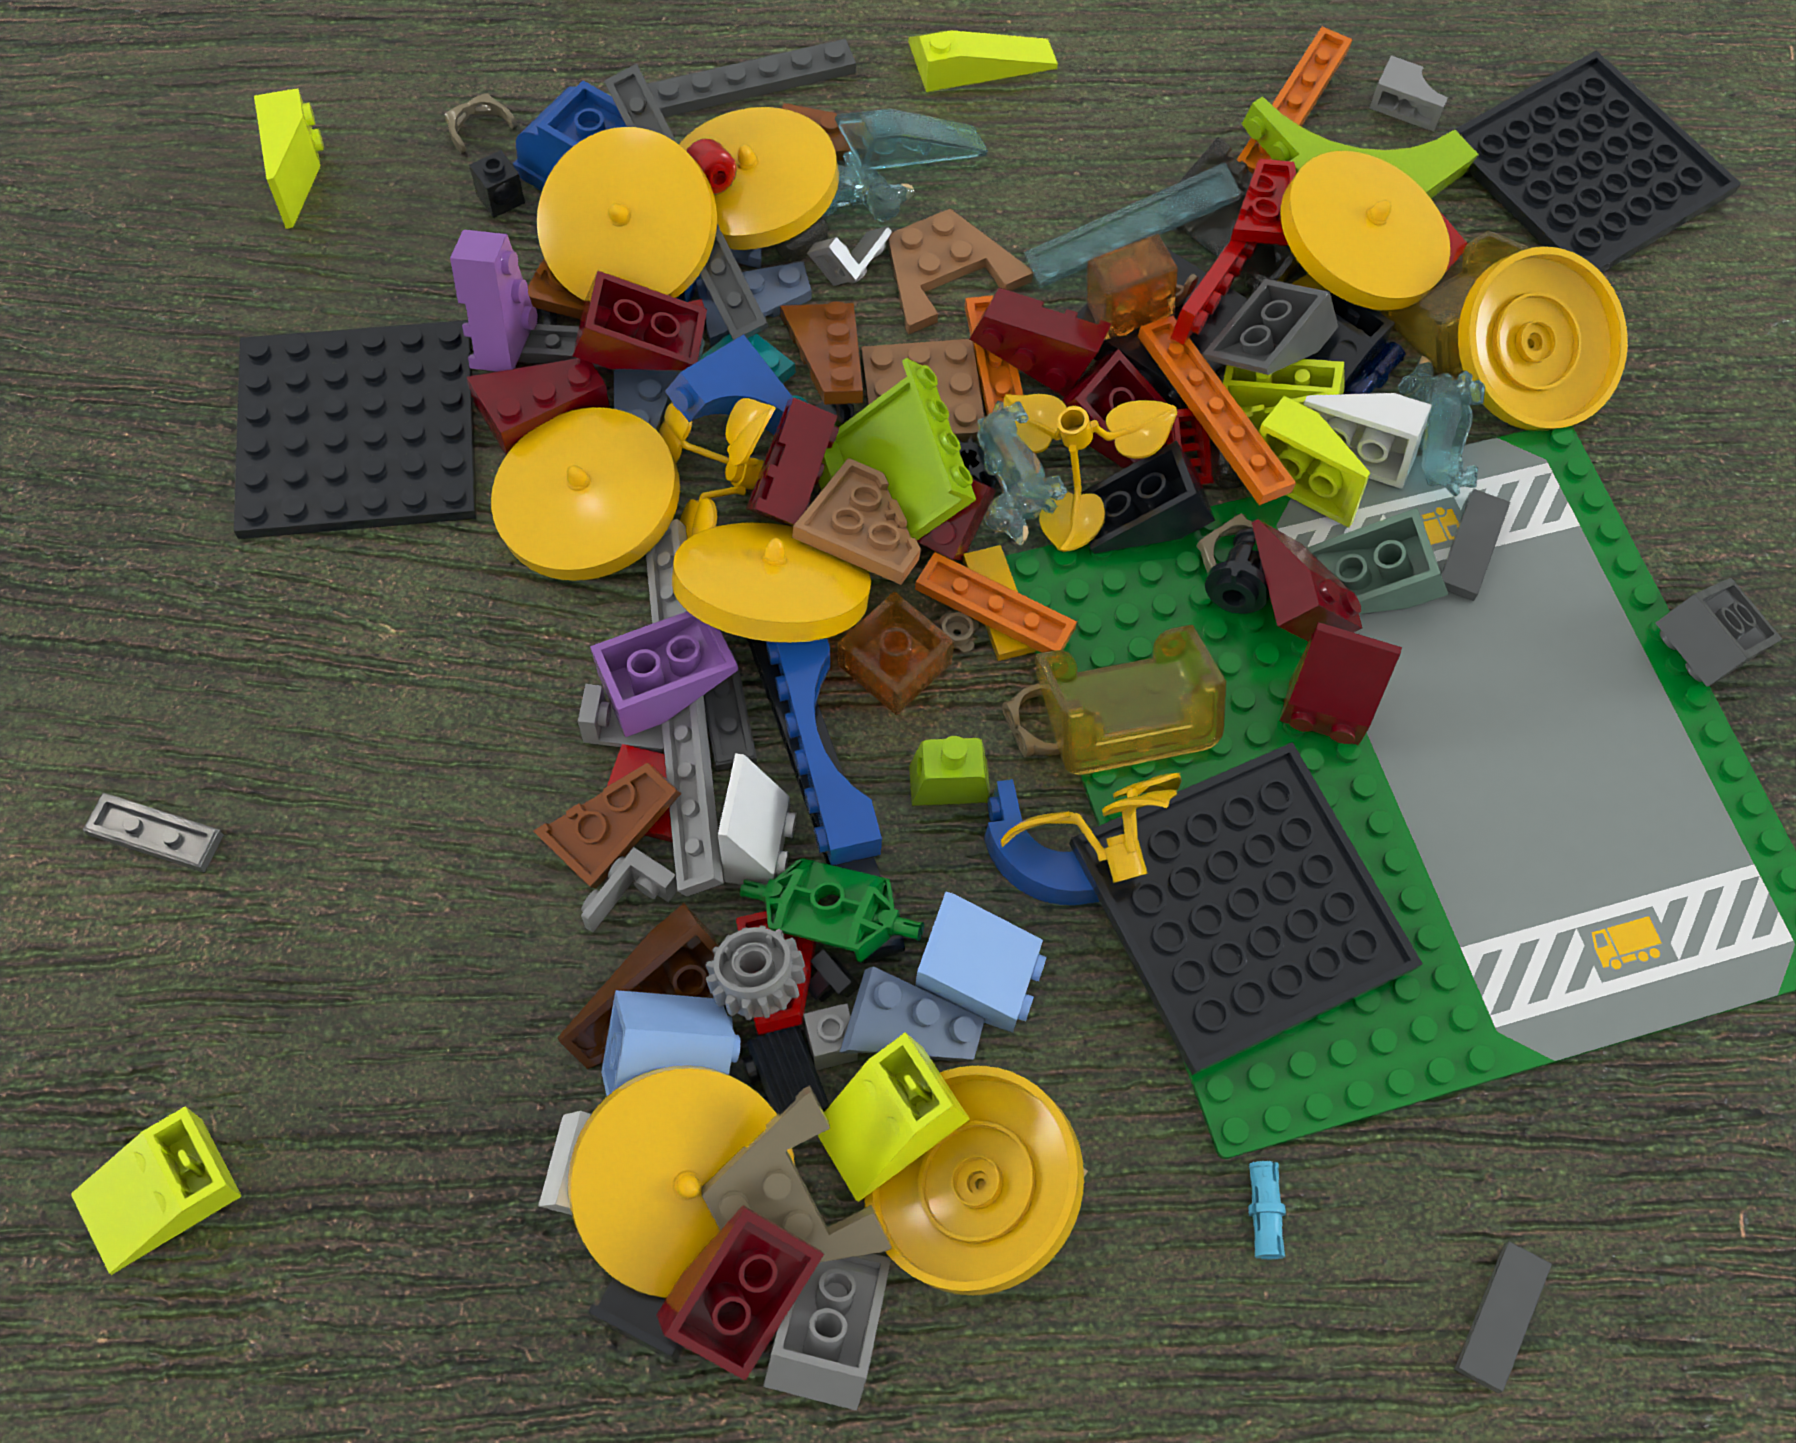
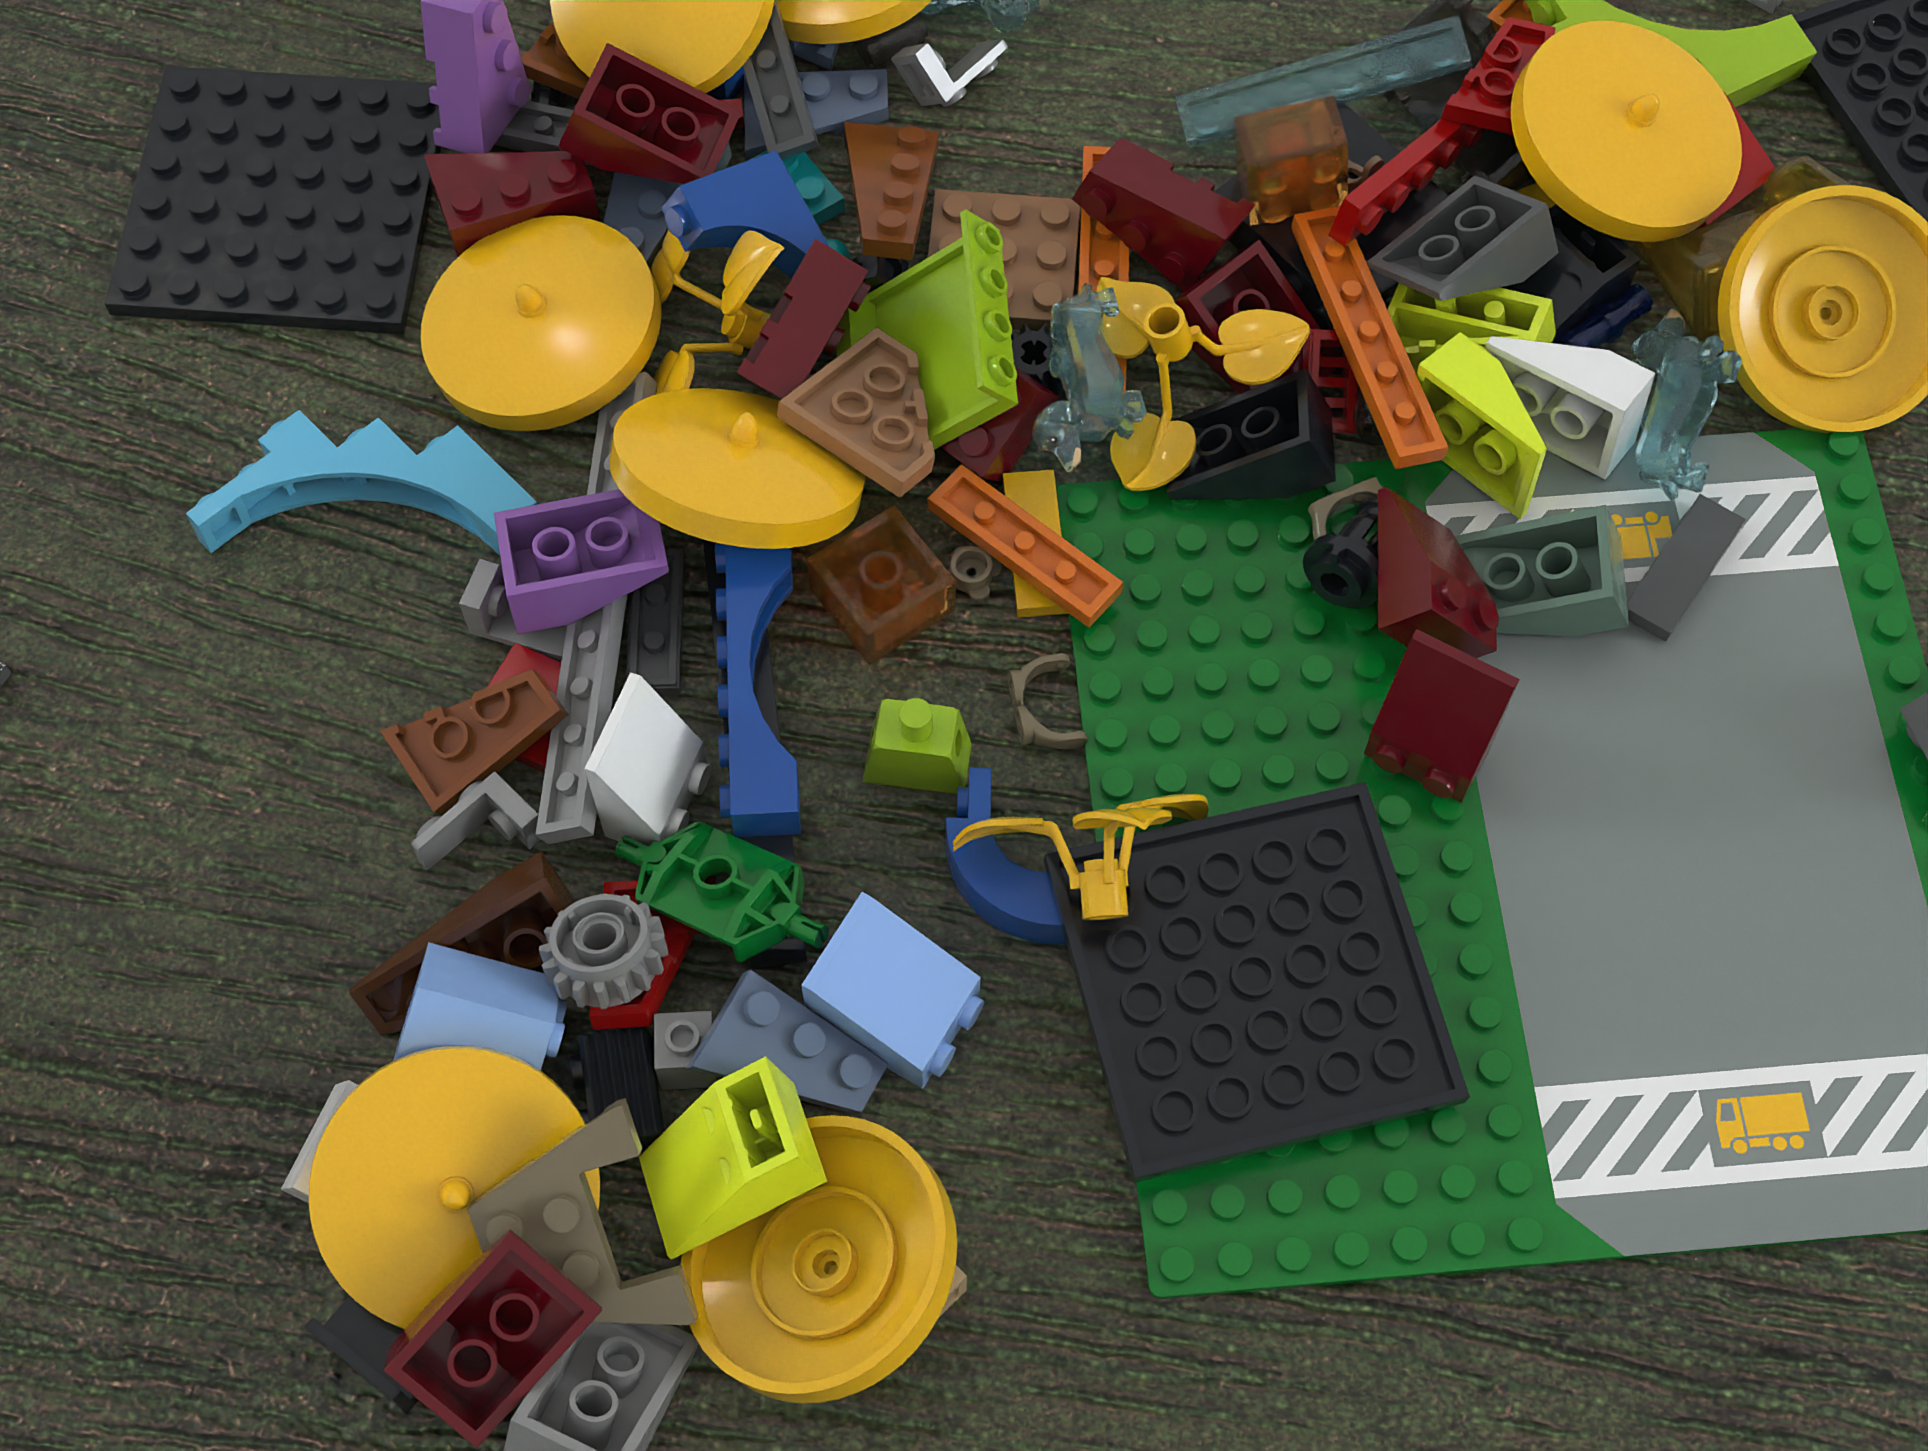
camera: 15 degrees right, 0 degrees up
black tile [808,949,860,1002] -> none
medium nougat wing [887,209,1033,335] -> none
clear yellow windscreen [1035,625,1226,775] -> none
medium azure pin [1248,1161,1286,1260] -> none
none -> medium azure arch [186,410,537,555]

